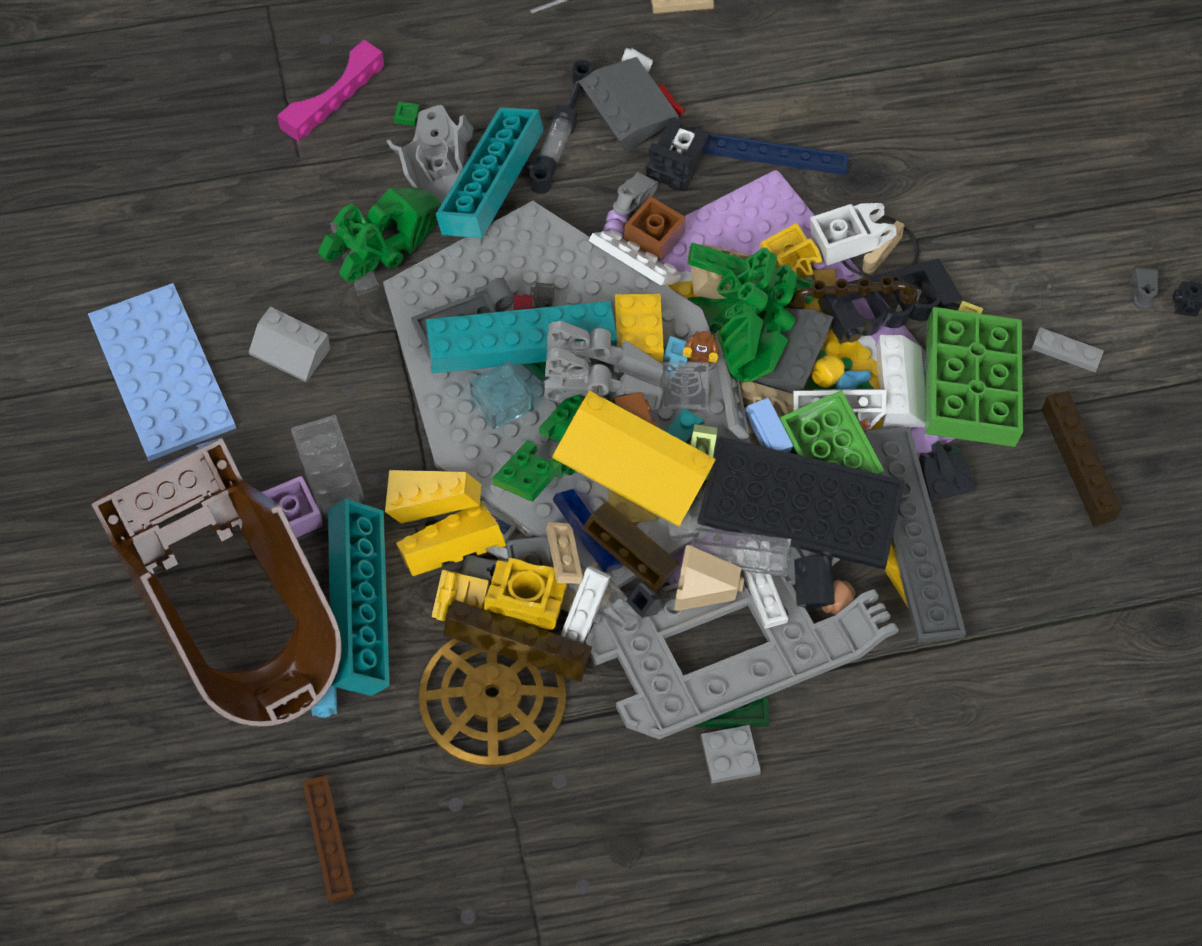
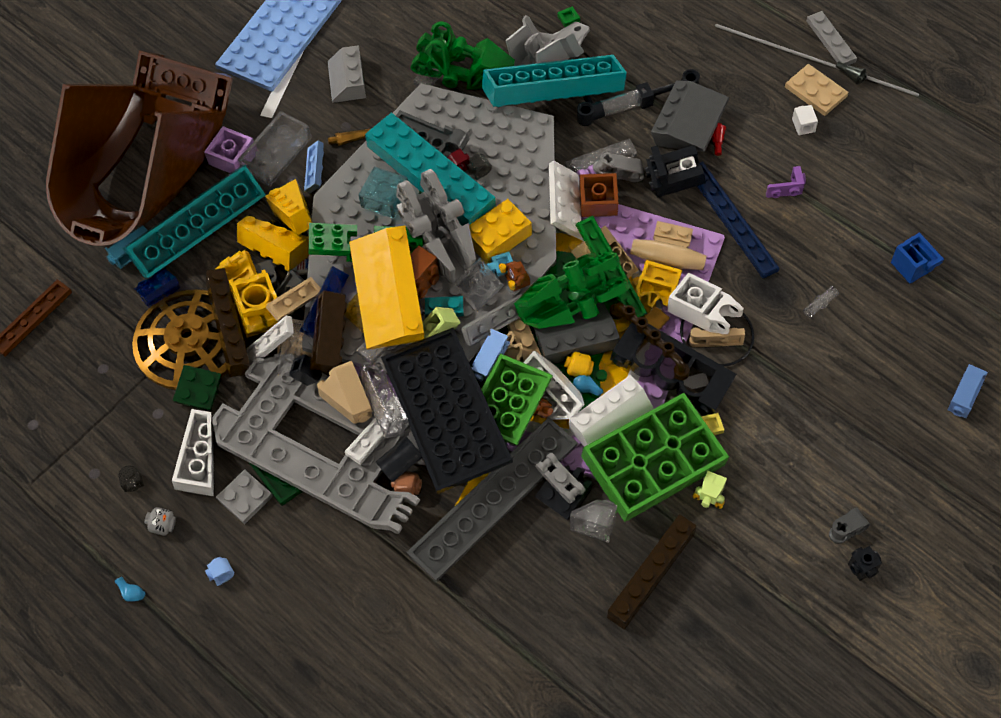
camera: 60 degrees right, 0 degrees up
white cone [622,48,653,72] -> none
light grey plate [1032,327,1104,372] -> none
none -> dark azure animal [115,577,145,601]
none -> clear blue plate [134,269,180,308]
none -> light grey head [144,507,176,536]
none -> white wedge [172,409,214,496]
none -> dark green plate [173,365,222,411]
none -> light blue plate [205,557,234,586]
none -> white sticker [260,51,304,118]
none -> light blue plate [304,140,324,194]
none -> pearl gold bar [328,129,370,146]
none -> light grey plate [535,453,586,504]
none -> clear plate [565,138,637,173]
none -> clear slope [570,500,618,543]
none -> tan plate [630,221,707,270]
none -> yellowish green piece [693,471,727,509]
none -> medium lavender bracket [766,166,806,198]
none -> white brick [792,105,818,135]
none -> clear pin [803,286,839,318]
none -> blue plate [891,232,944,284]
none -> medium blue window [948,364,988,418]

